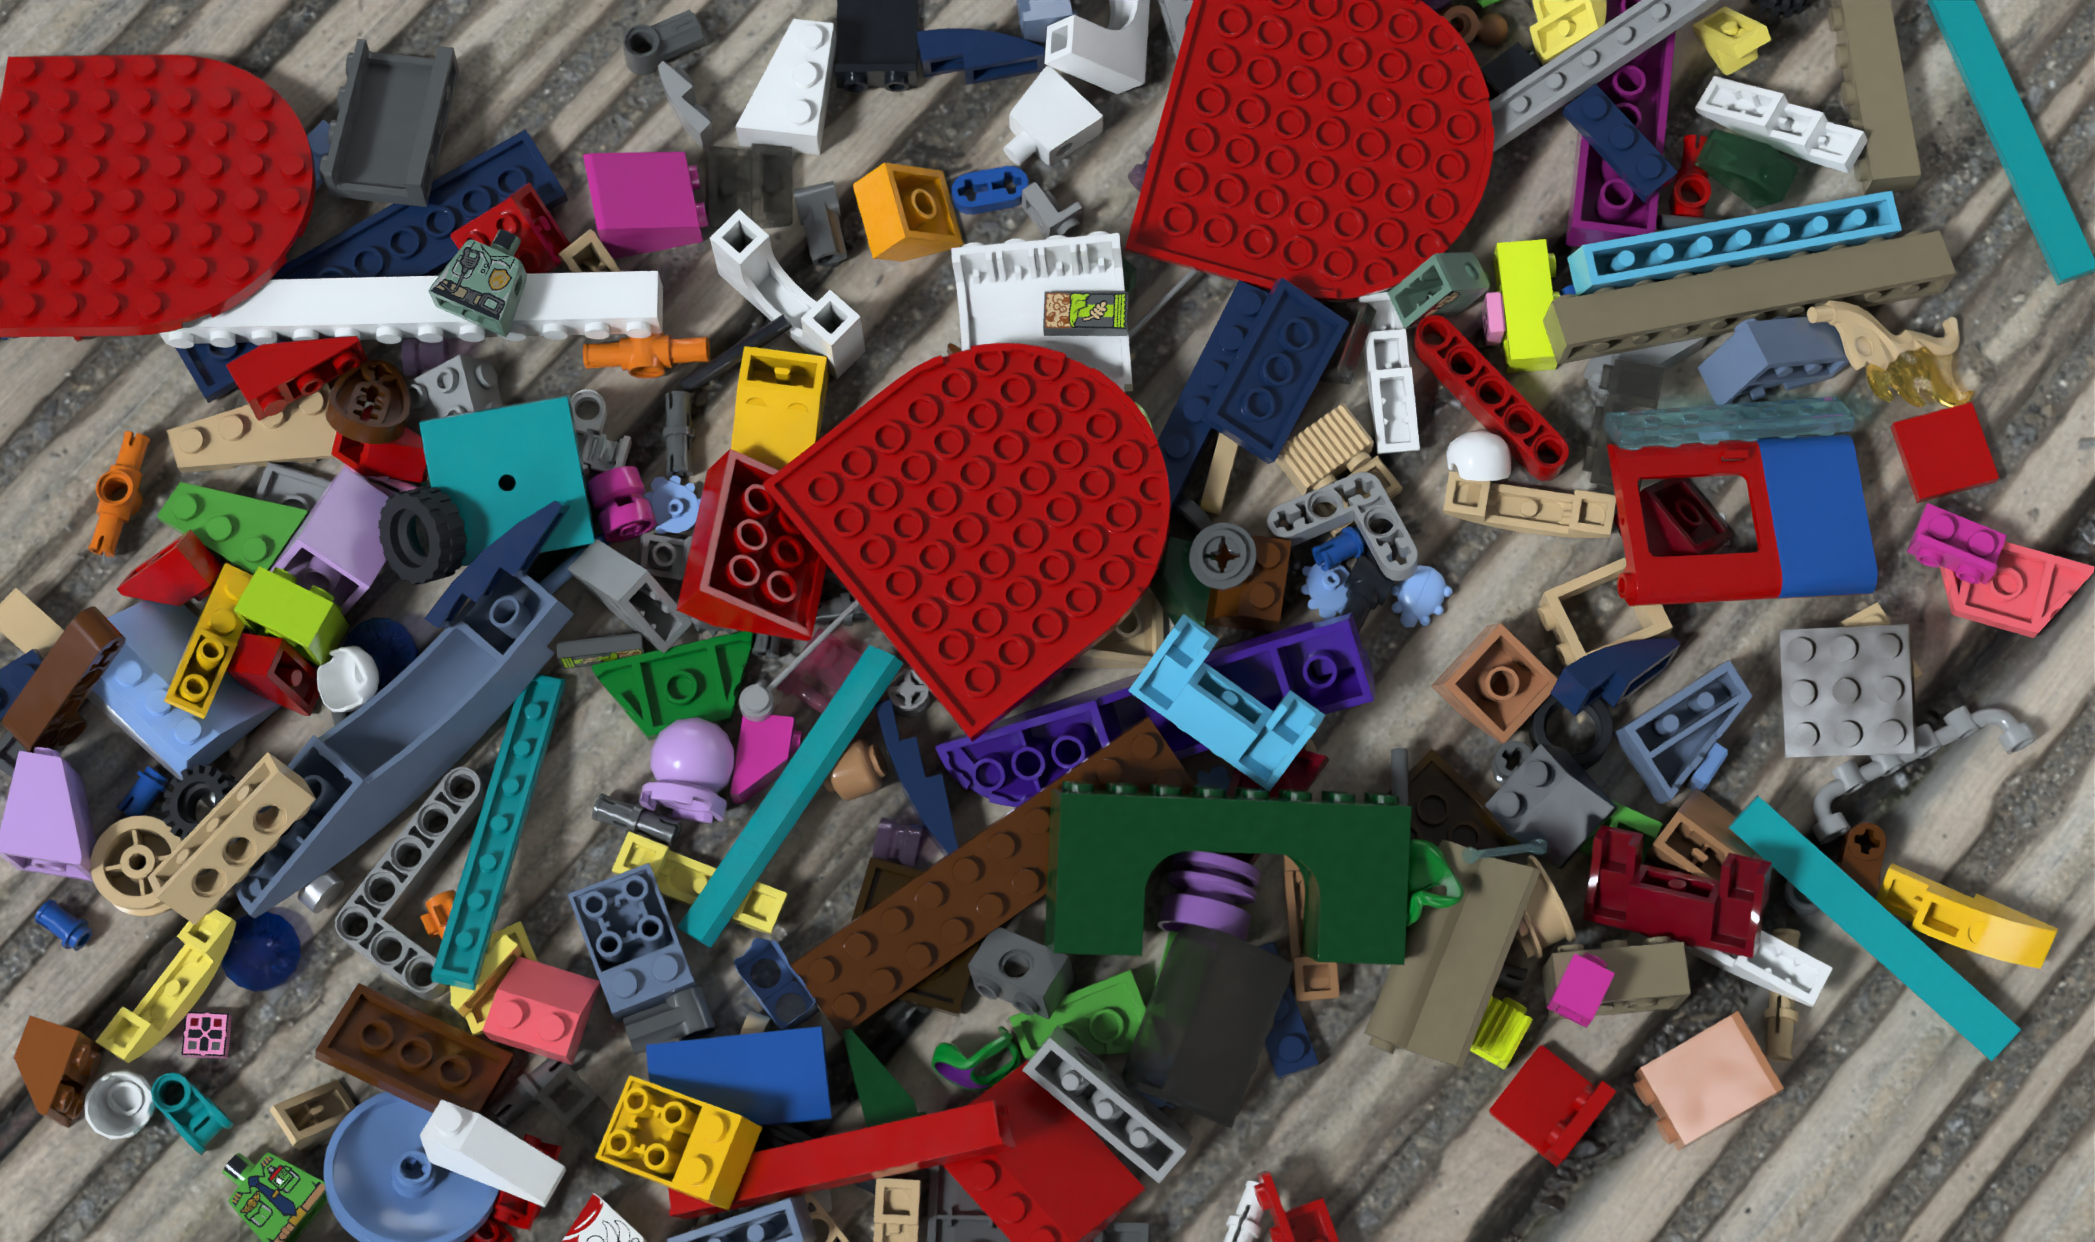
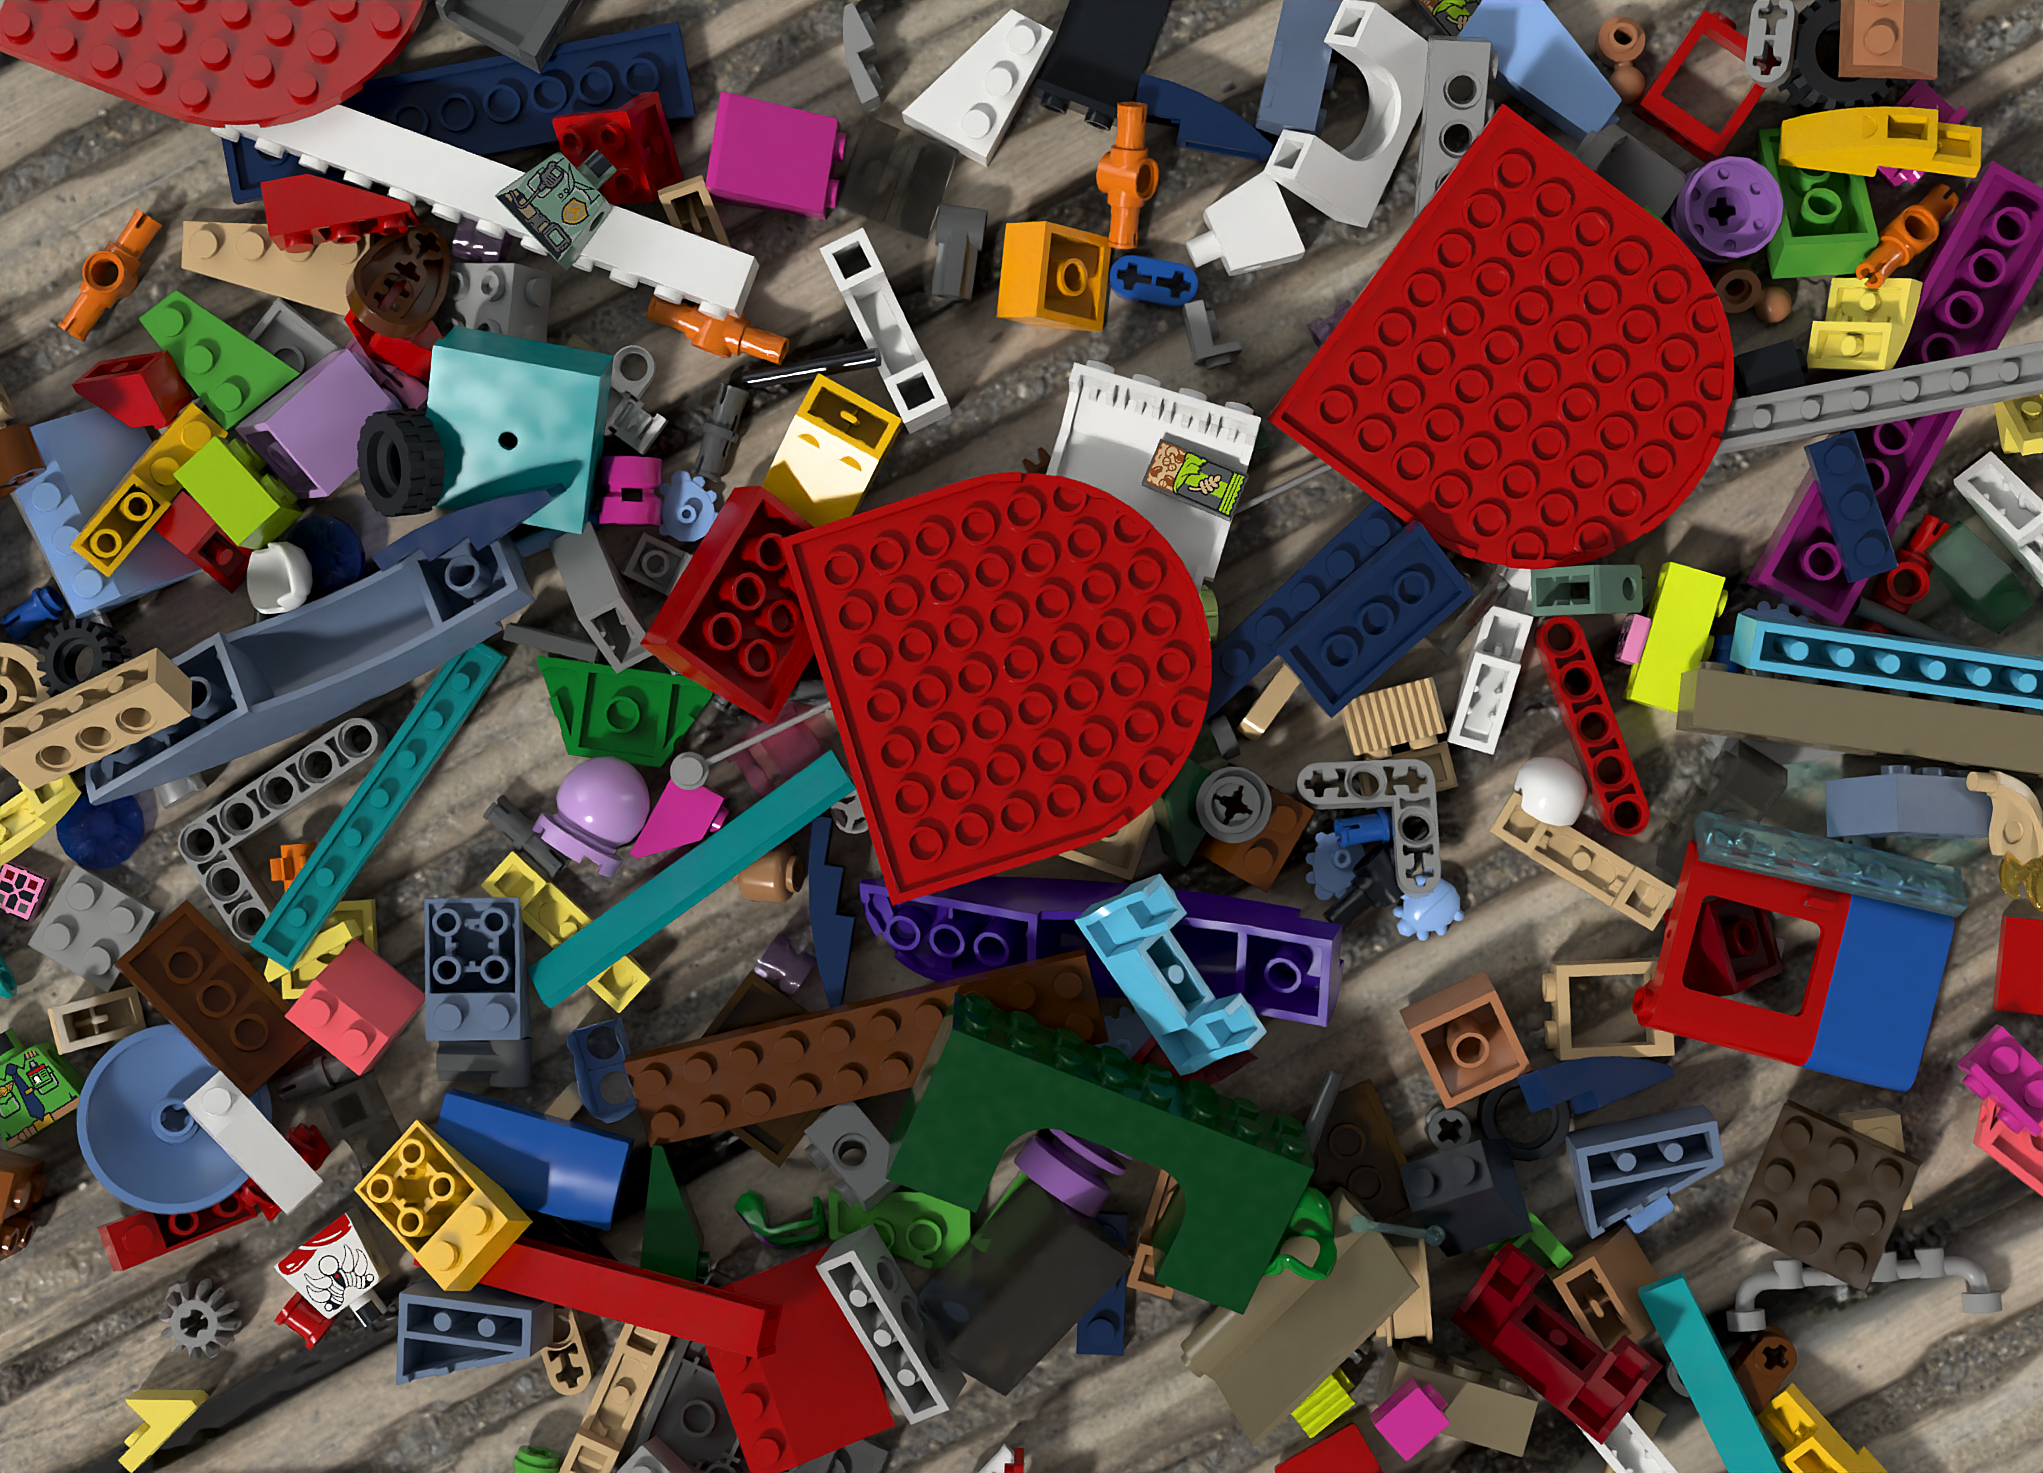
camera: 20 degrees right, 15 degrees up
none -> light grey plate [27,863,160,993]
none -> orange pin [1096,102,1159,249]

